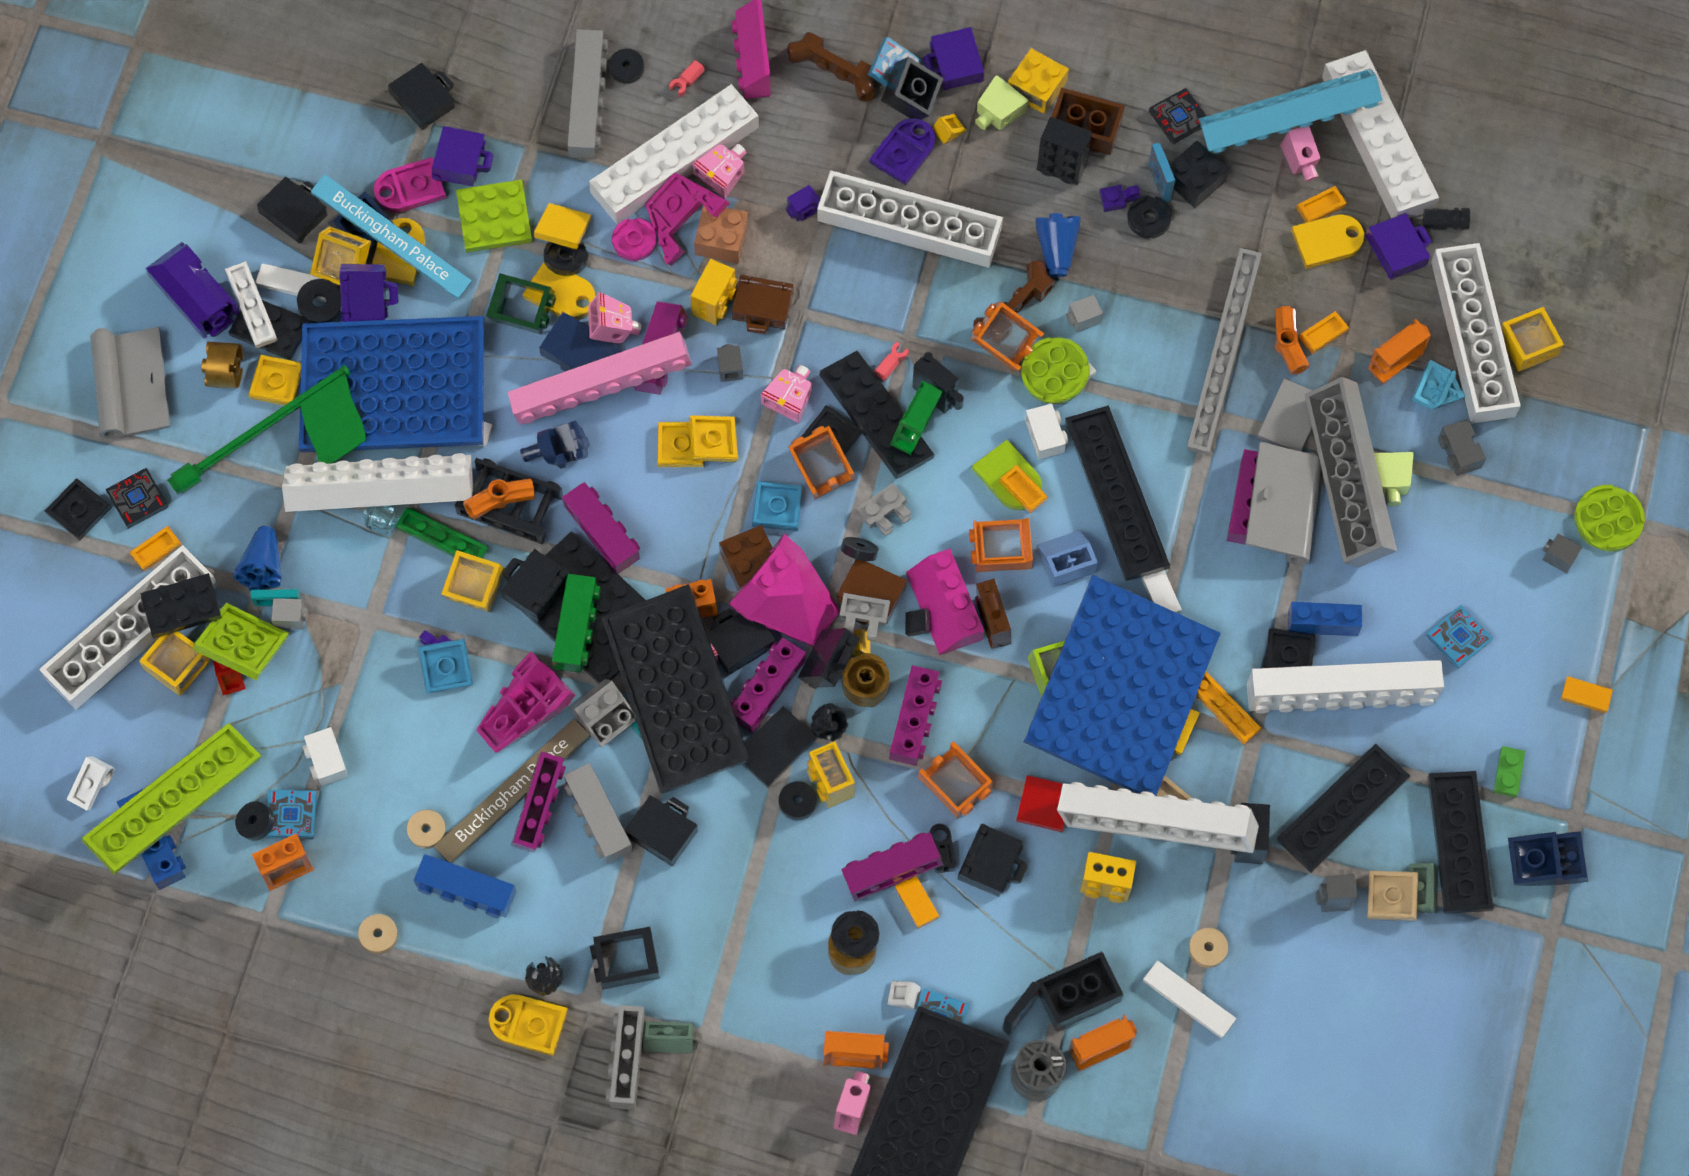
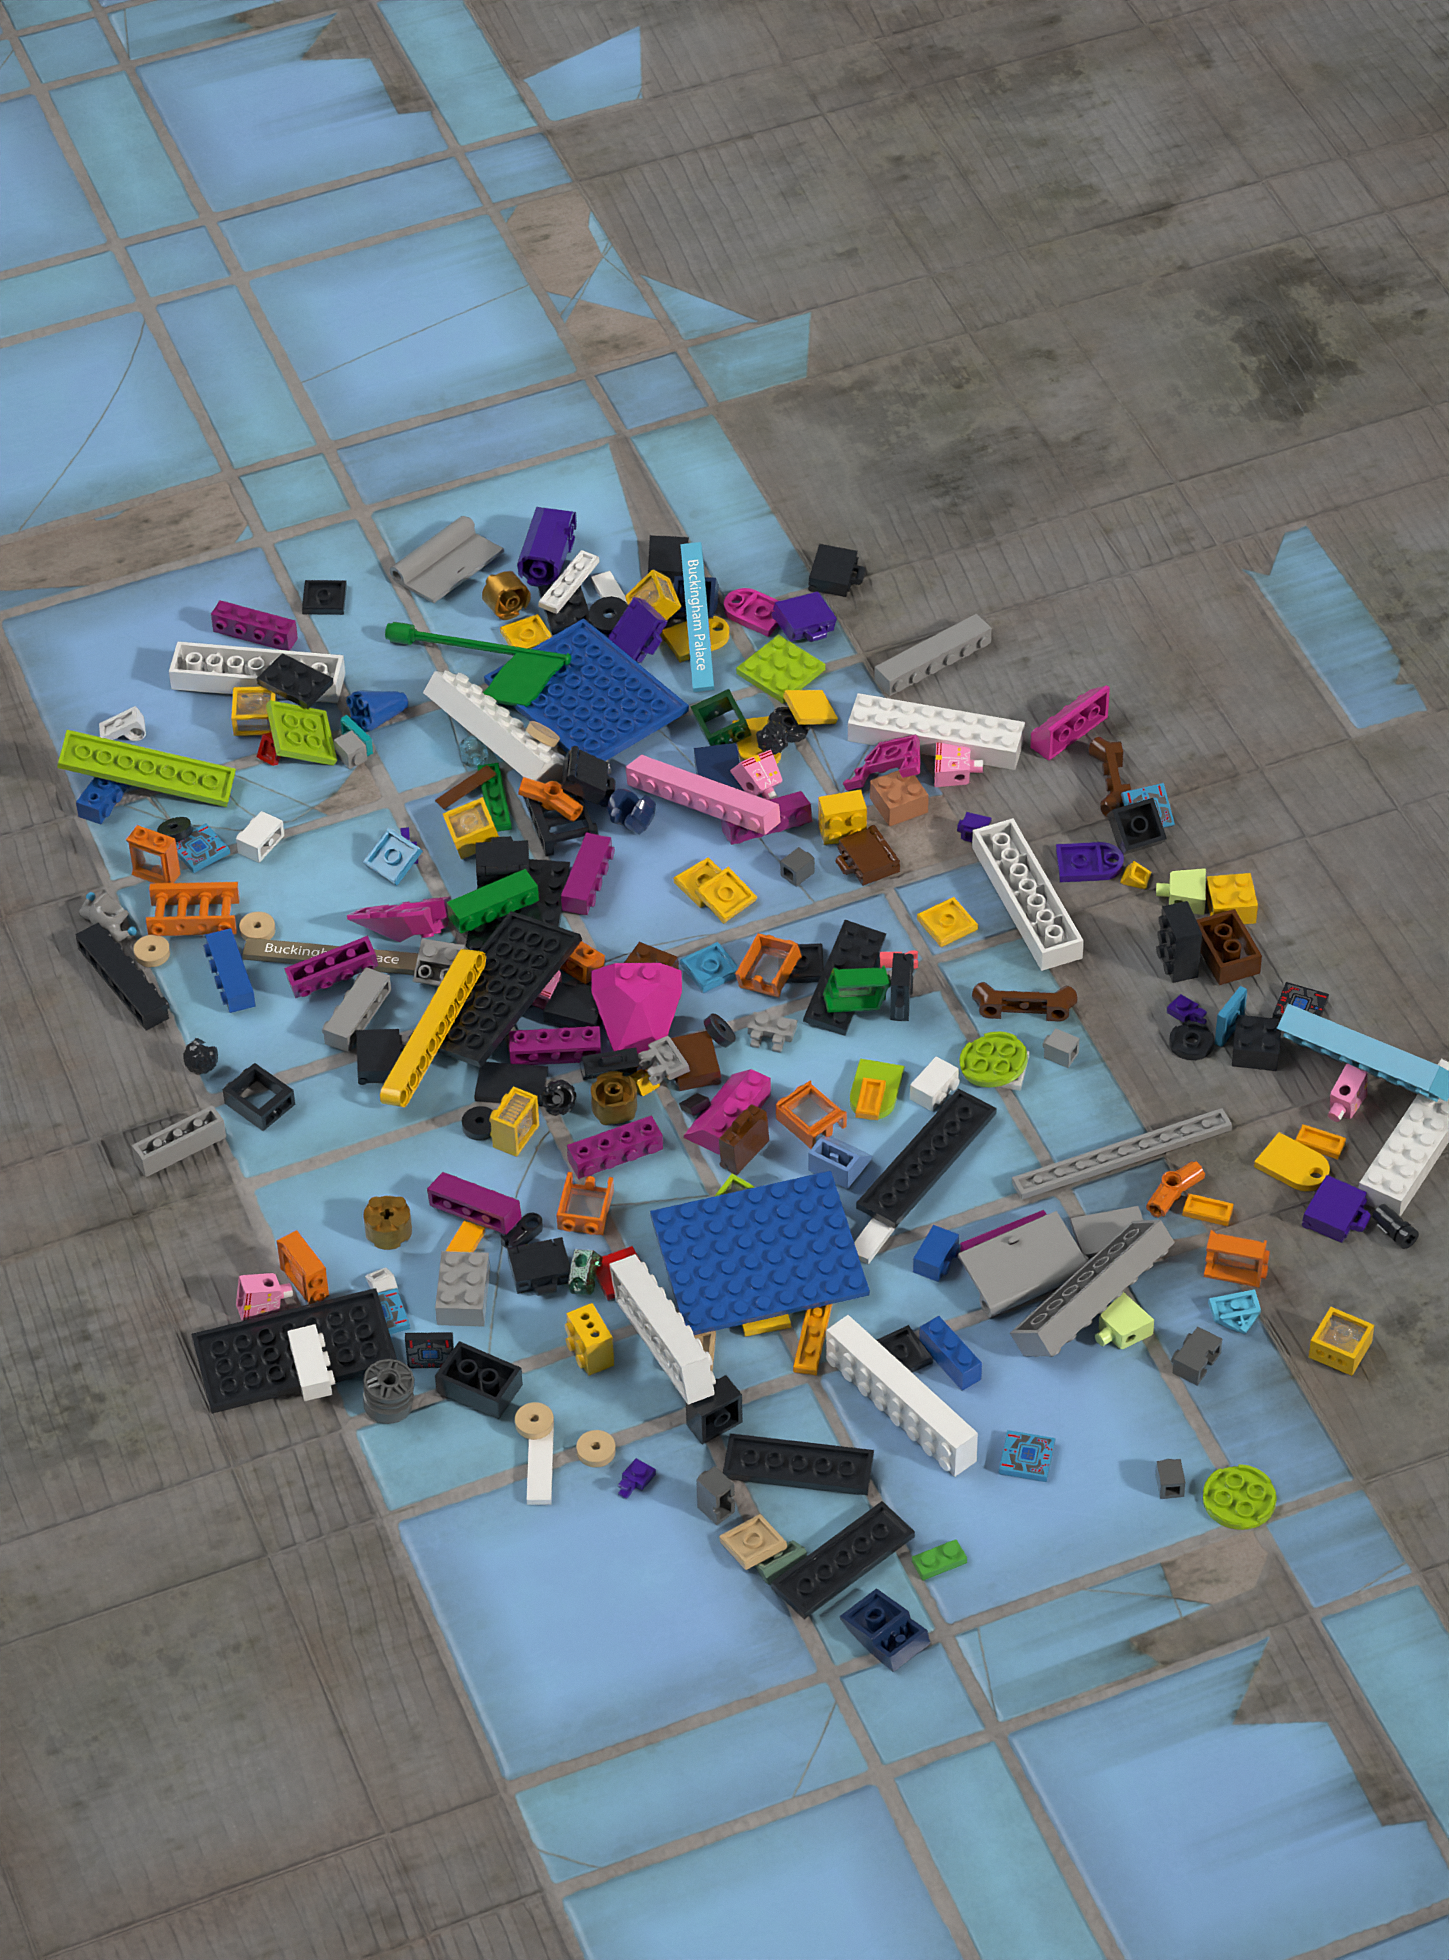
camera: 55 degrees right, 20 degrees down
black tile [105,467,169,529] -> none
light orange tile [129,526,182,572] -> none
yellow tile [489,994,568,1056] -> none
black piece [609,49,644,84] -> none
dark pink tile [612,218,657,261] -> none
sand green slope [643,1022,694,1053] -> none
coral bar [669,60,705,97] -> none
bright pink torso [761,365,812,423] -> none
black tile [831,910,880,959] -> none
dark purple piece [923,27,984,90] -> none
window [970,302,1044,371] -> none
blue cone [1036,213,1080,277] -> none
orange window [1069,1015,1137,1072] -> none
white brick [1431,243,1520,424] -> none
light orange tile [1560,676,1613,714] -> none
none -> black brick [75,923,170,1031]
none -> light grey piece [79,892,137,942]
none -> orange fence [146,882,240,936]
none -> magenta brick [211,600,298,651]
none -> white brick [287,1324,335,1401]
none -> yellow beam [380,949,486,1107]
none -> reddish brown sticker [435,765,496,809]
none -> light grey brick [435,1251,490,1327]
none -> tan piece [515,1402,554,1440]
none -> tan piece [526,721,560,747]
none -> black piece [561,746,616,805]
none -> clear green leg [568,1249,603,1295]
none -> dark purple plate [618,1458,656,1499]
none -> black piece [756,721,789,755]
none -> blue brick [913,1225,960,1282]
none -> yellow tile [917,897,978,947]

